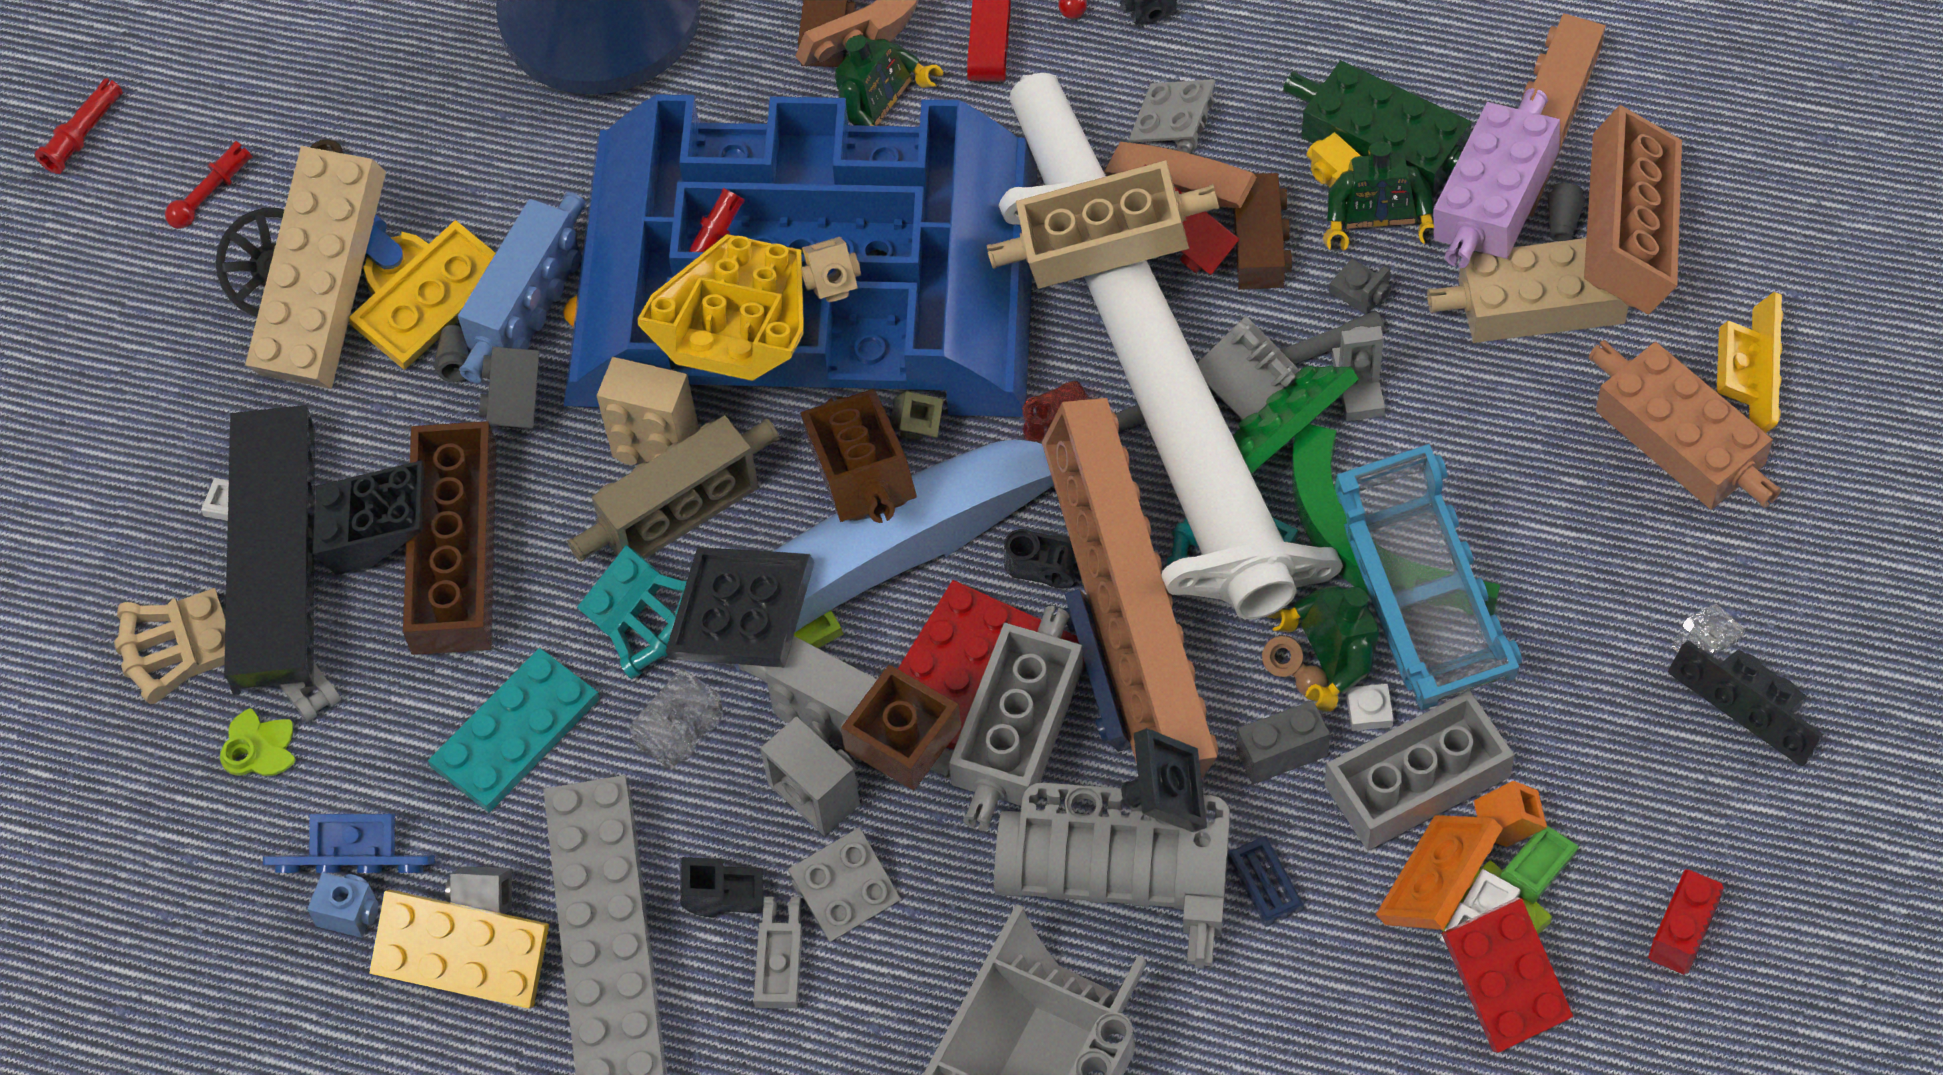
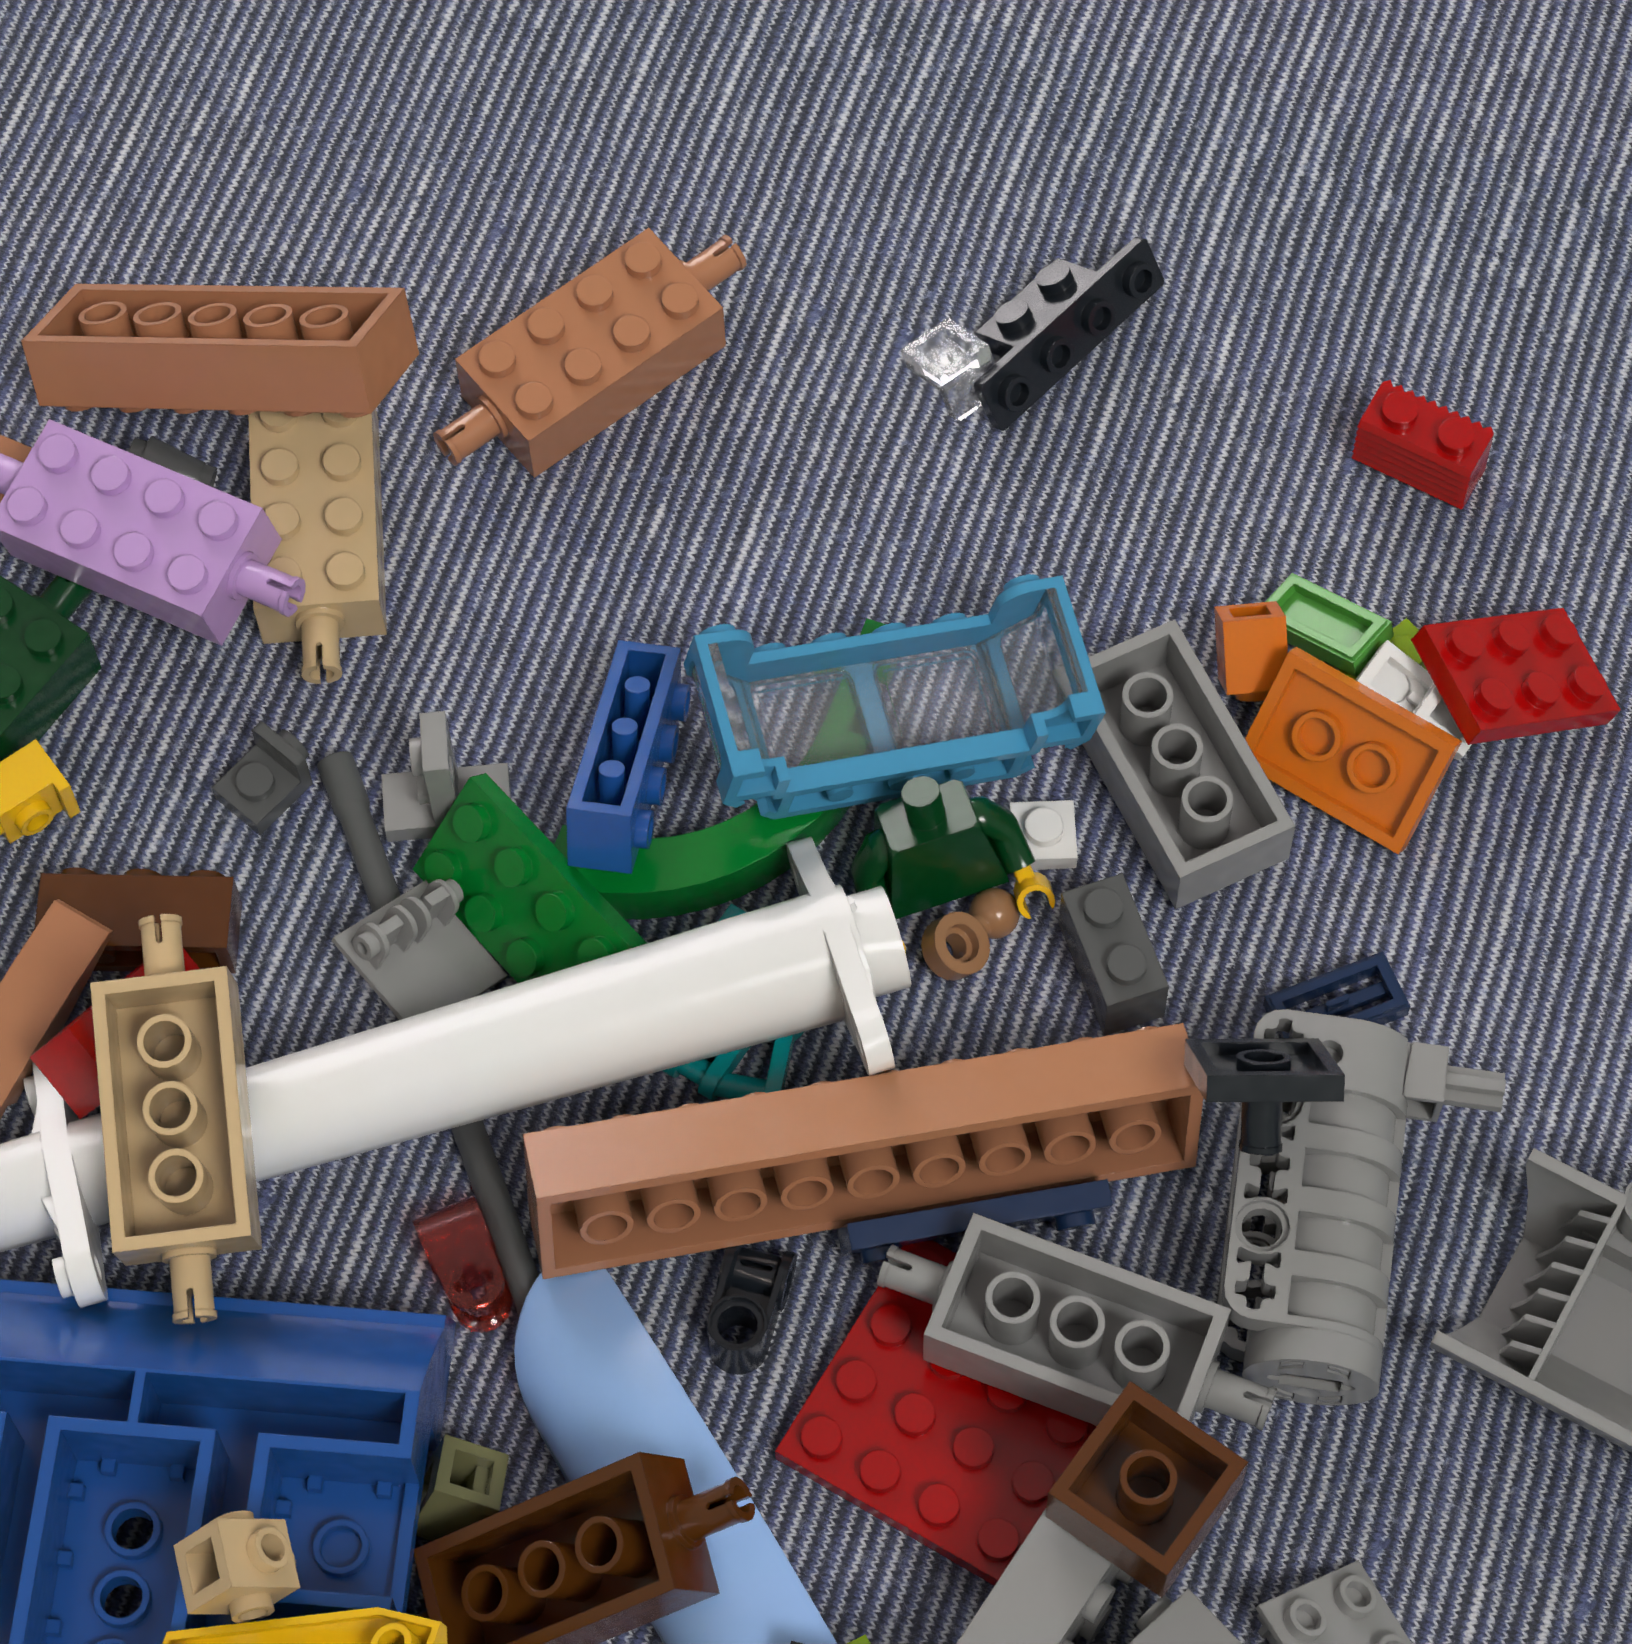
camera: 90 degrees left, 5 degrees up
dark green torso [1323,142,1439,251] -> none
yellow bracket [1717,292,1783,433] -> none
none -> blue brick [566,640,691,874]

